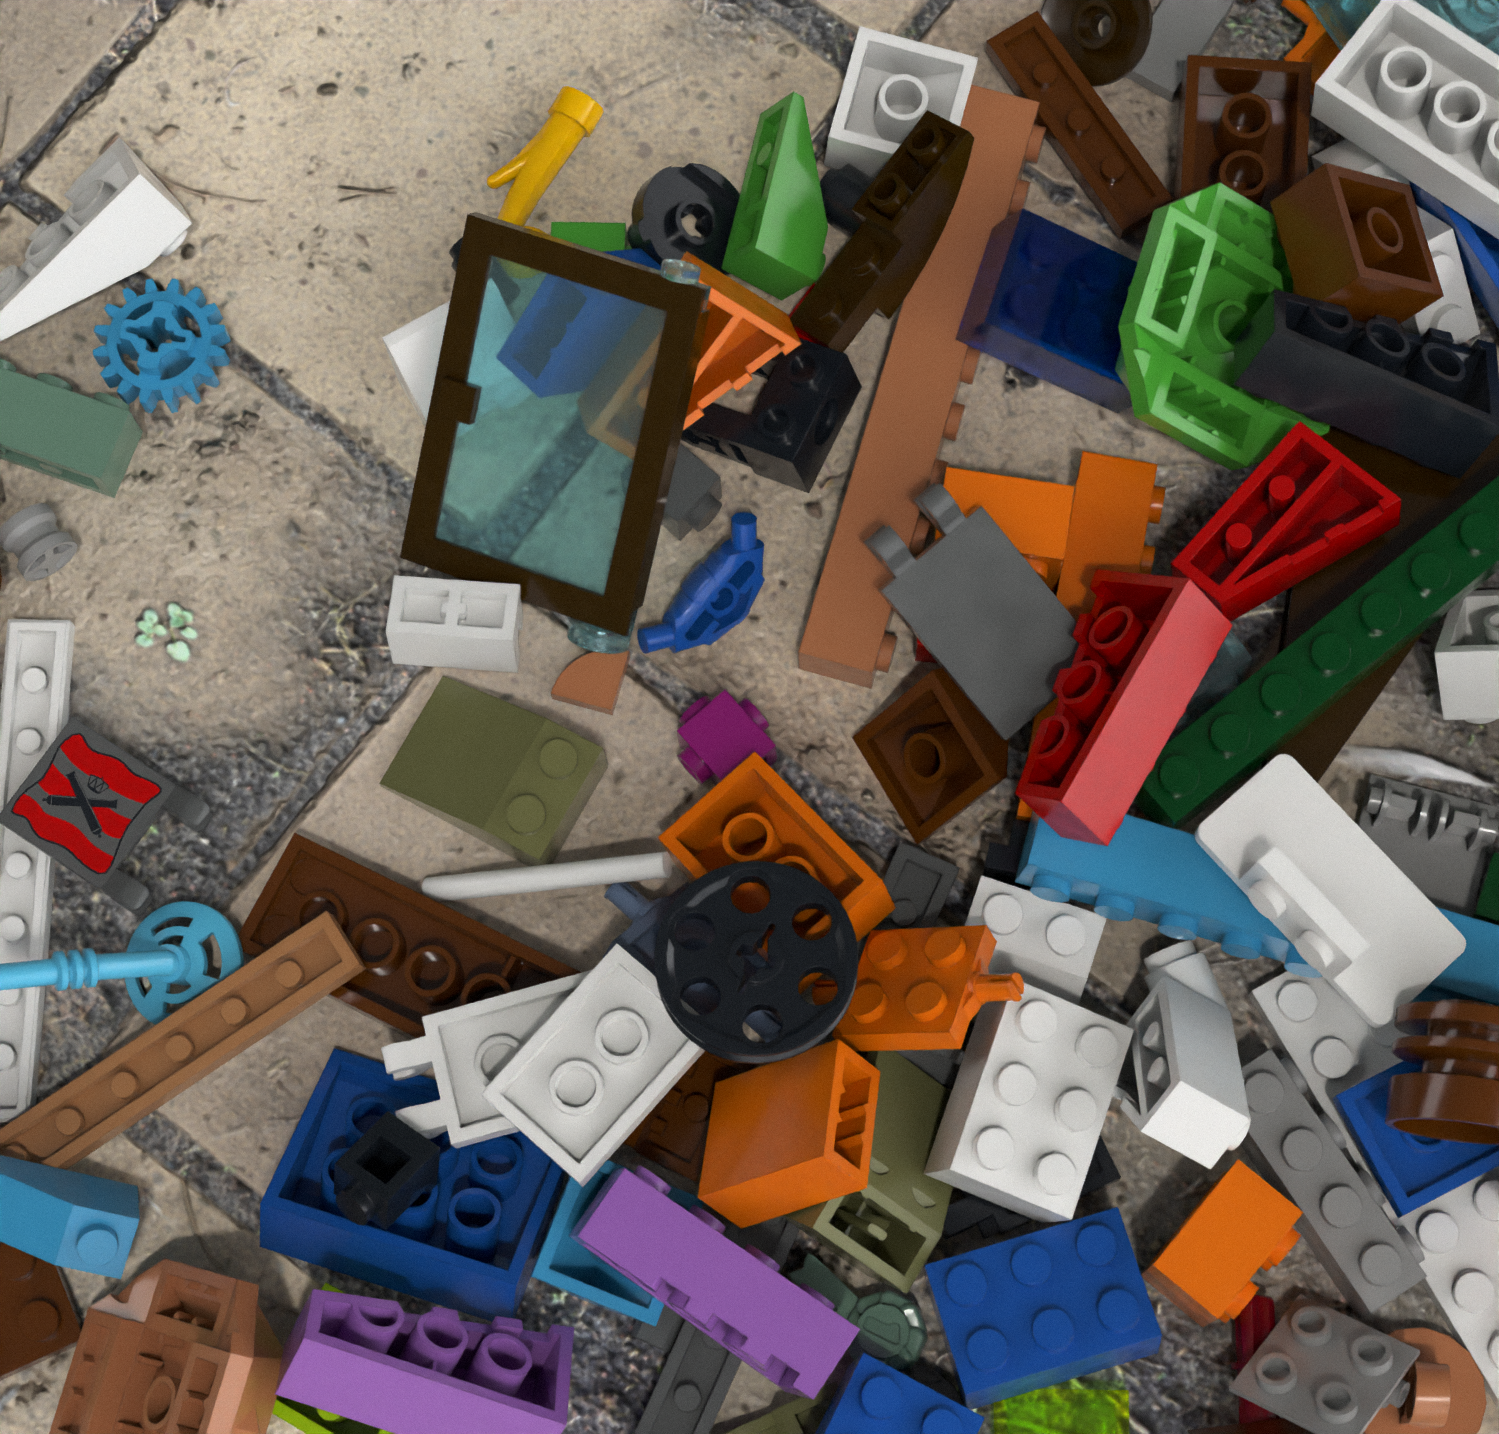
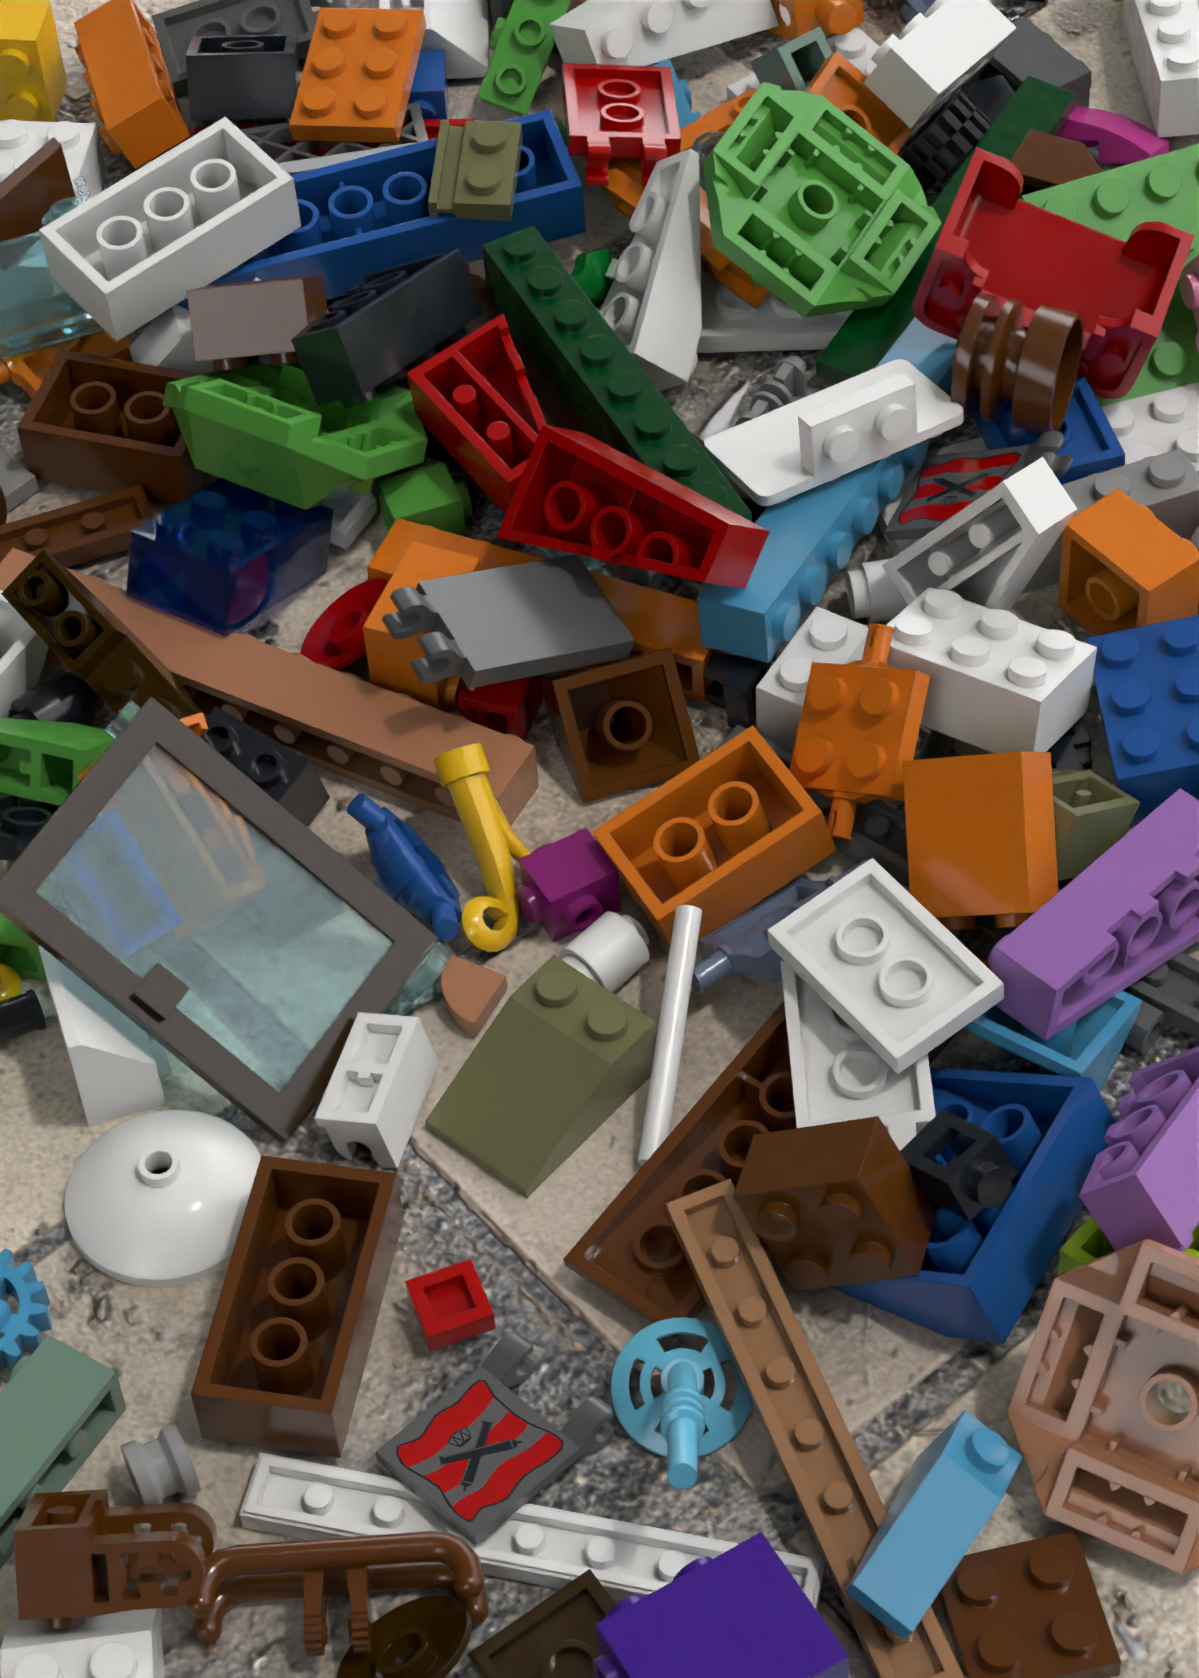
camera: 80 degrees left, 25 degrees down
black wedge [654,861,858,1064] -> none
none -> white dish [65,1110,261,1287]
none -> reddish brown brick [191,1155,404,1458]
none -> red dish [300,579,389,671]
none -> bright green brick [377,462,473,537]
none -> red plate [405,1259,496,1352]
none -> yellow plant [433,743,531,952]
none -> white brick [559,911,649,993]
none -> reddish brown brick [733,1116,937,1291]
none -> flag [885,431,1073,541]

